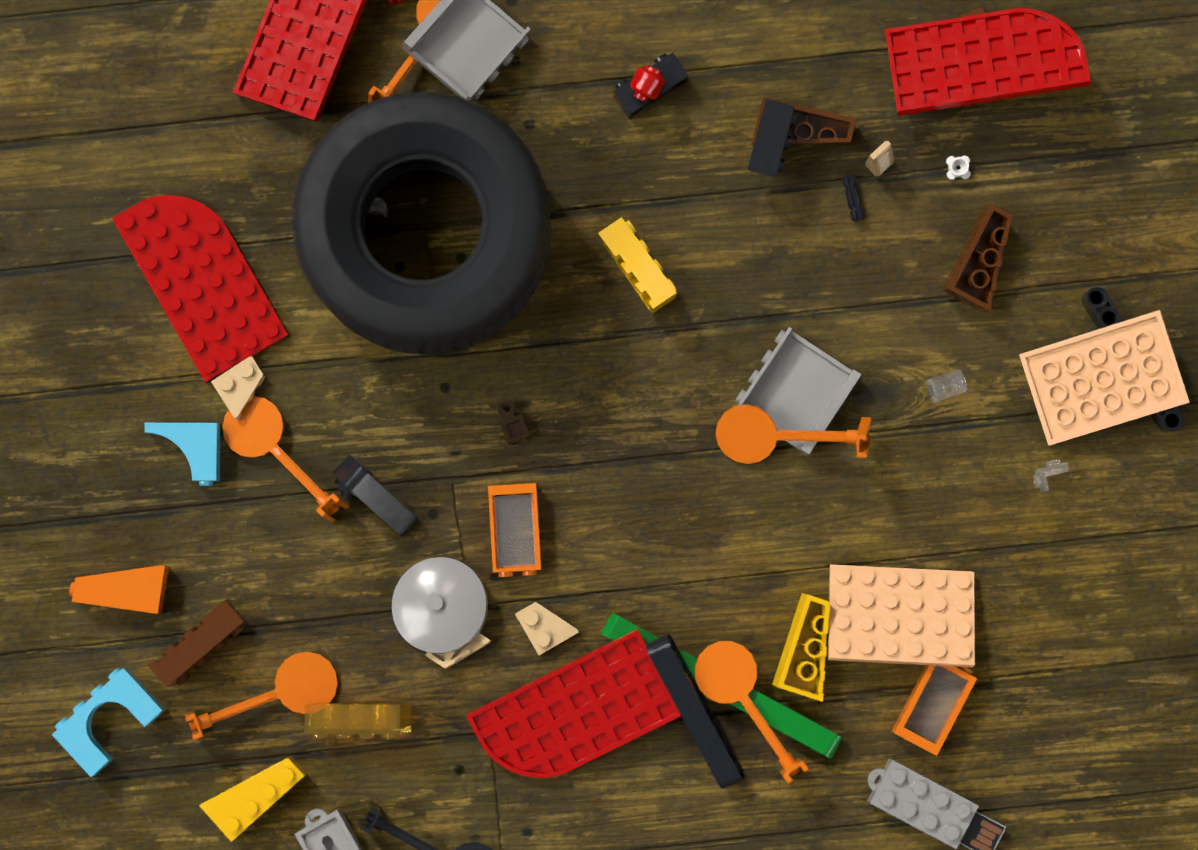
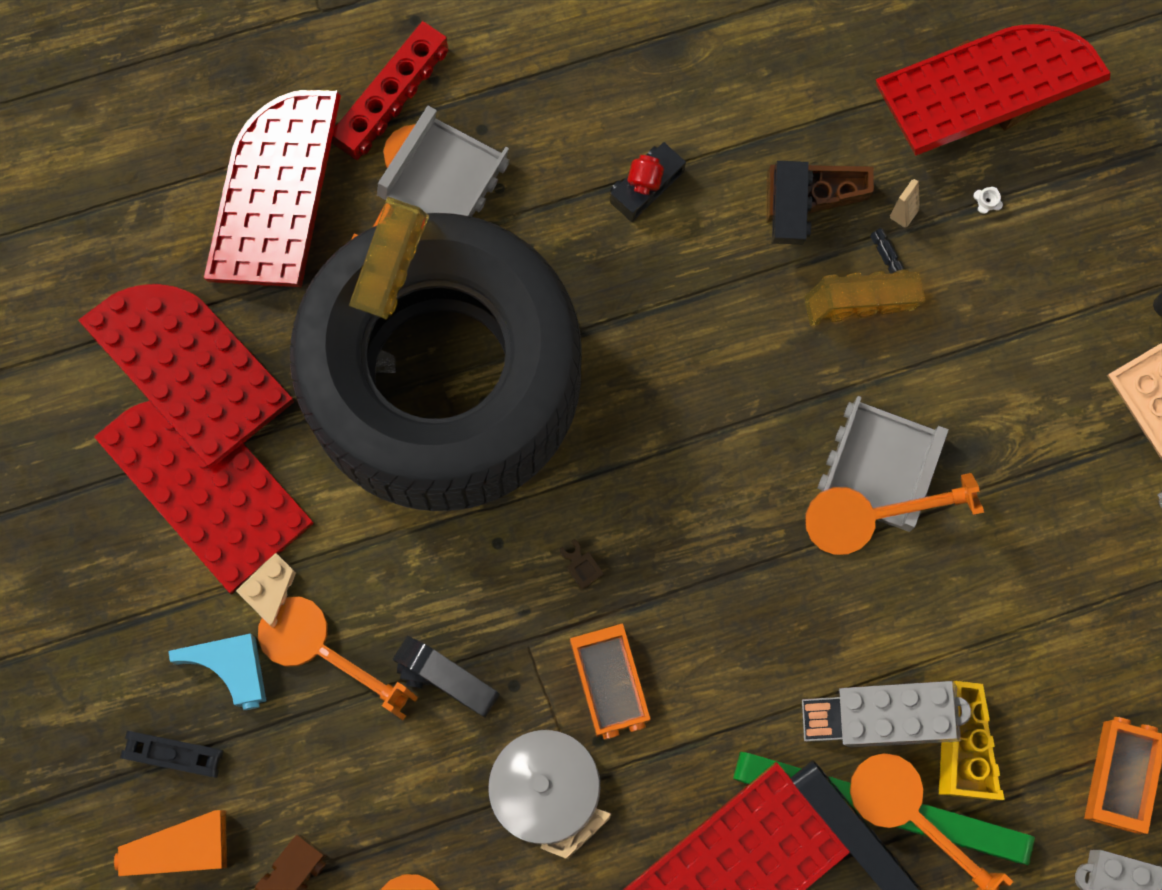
camera: 15 degrees left, 10 degrees down
tan wing [515,602,579,655] -> none
yellow wedge [598,217,677,314] -> none
light nougat plate [828,565,975,667] -> none
clear bracket [925,369,968,403] -> none
reddish brown wedge [942,204,1013,312] -> none
none -> red plate [78,284,294,469]
none -> black plate [120,731,224,778]
none -> clear yellow wedge [349,197,429,319]
none -> light grey piece [802,681,971,747]
none -> clear yellow wedge [804,270,925,326]

